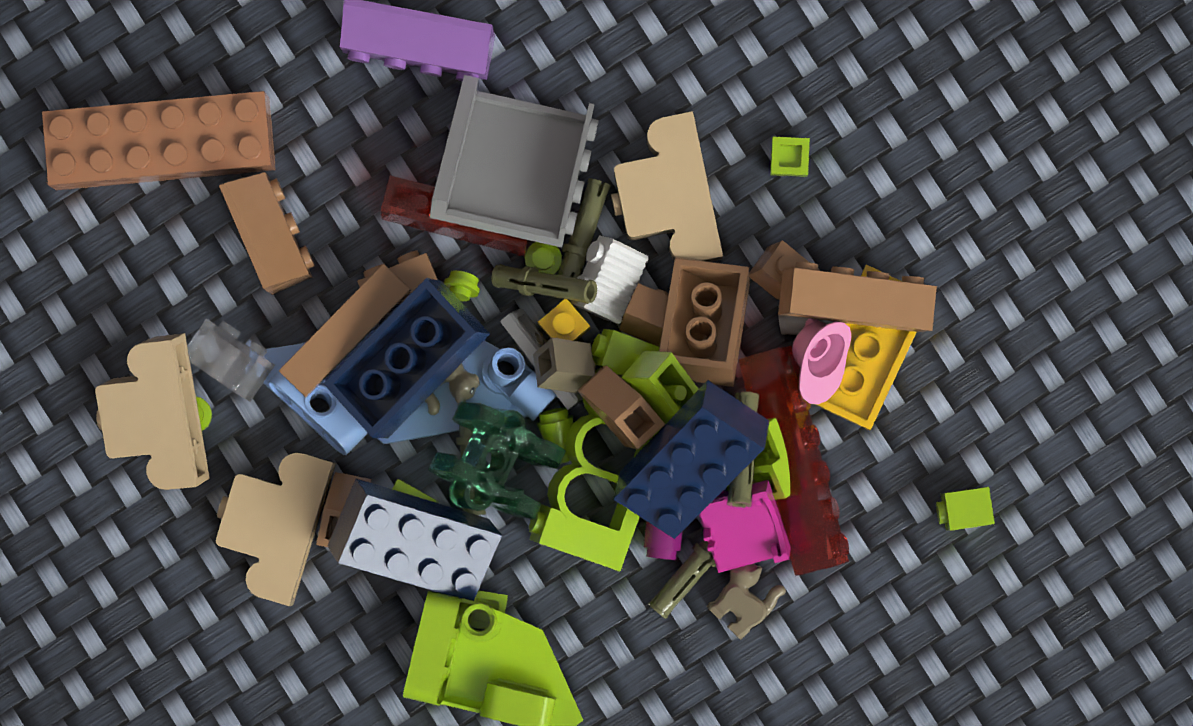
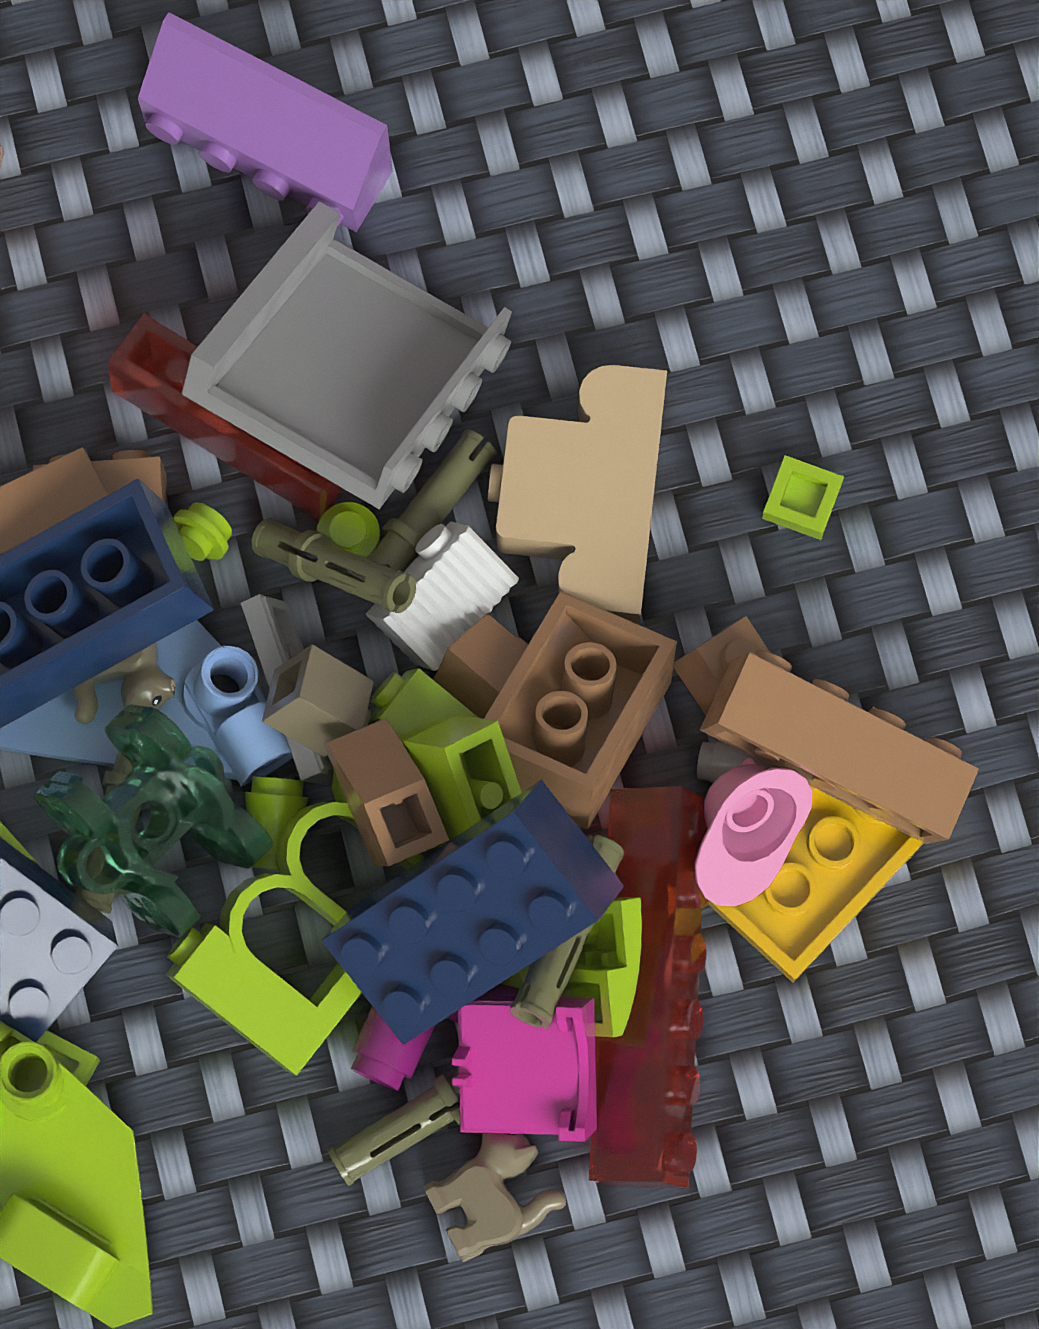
camera: 15 degrees right, 10 degrees down
yellow brick [538,299,591,341] -> none
lime brick [936,487,995,531] -> none

